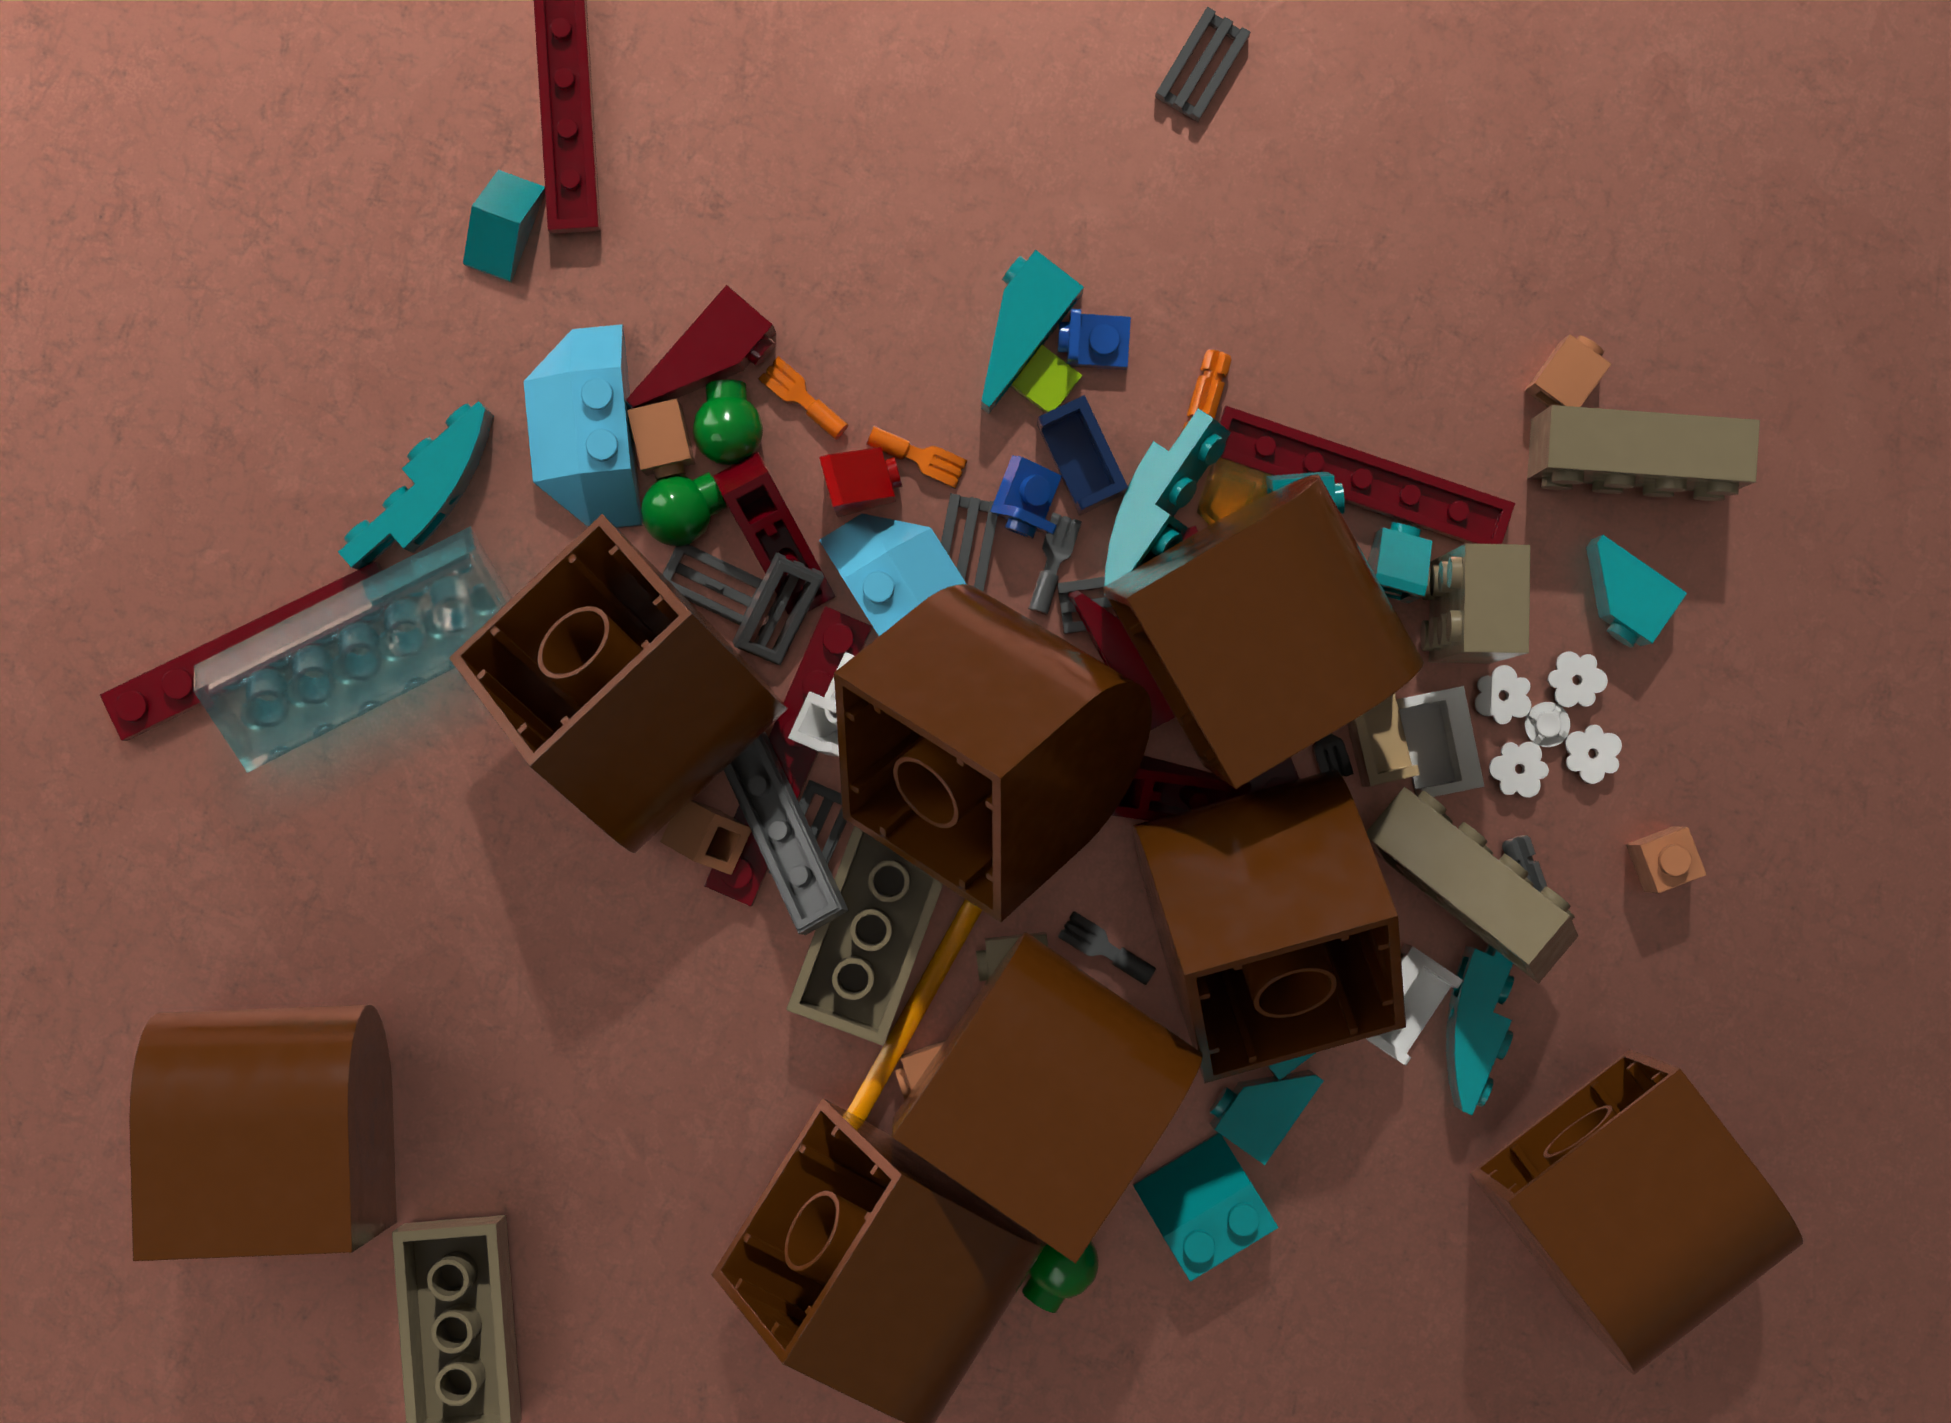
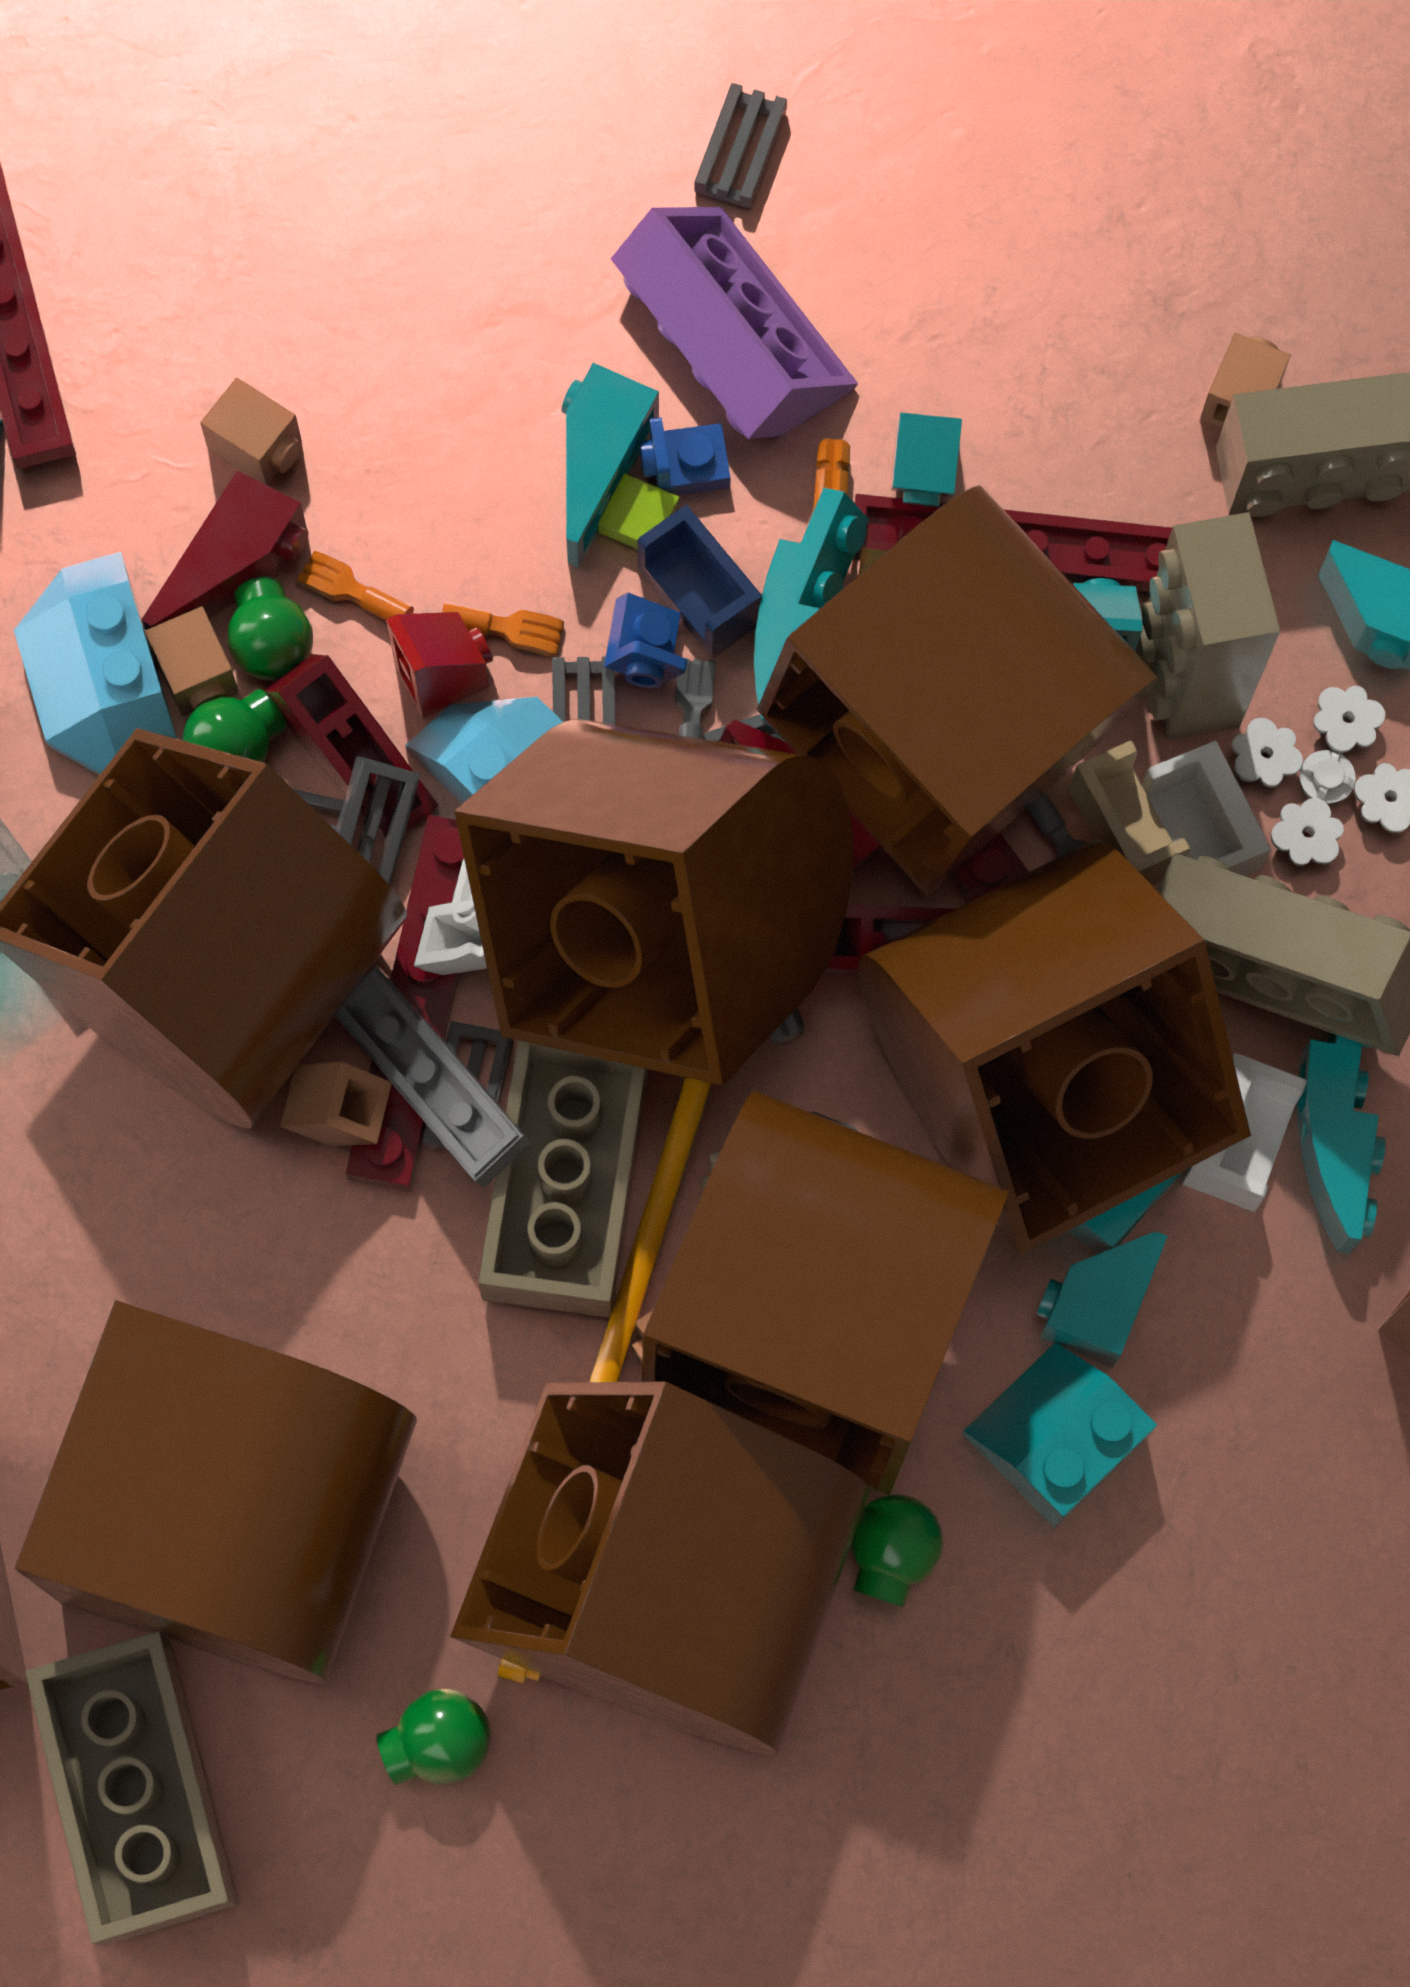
camera: 10 degrees left, 15 degrees down
none -> reddish brown brick [14,1300,417,1684]
none -> nougat brick [200,377,302,485]
none -> green piece [376,1688,491,1785]
none -> medium lavender slope [610,207,858,439]
none -> teal slope [891,412,962,507]

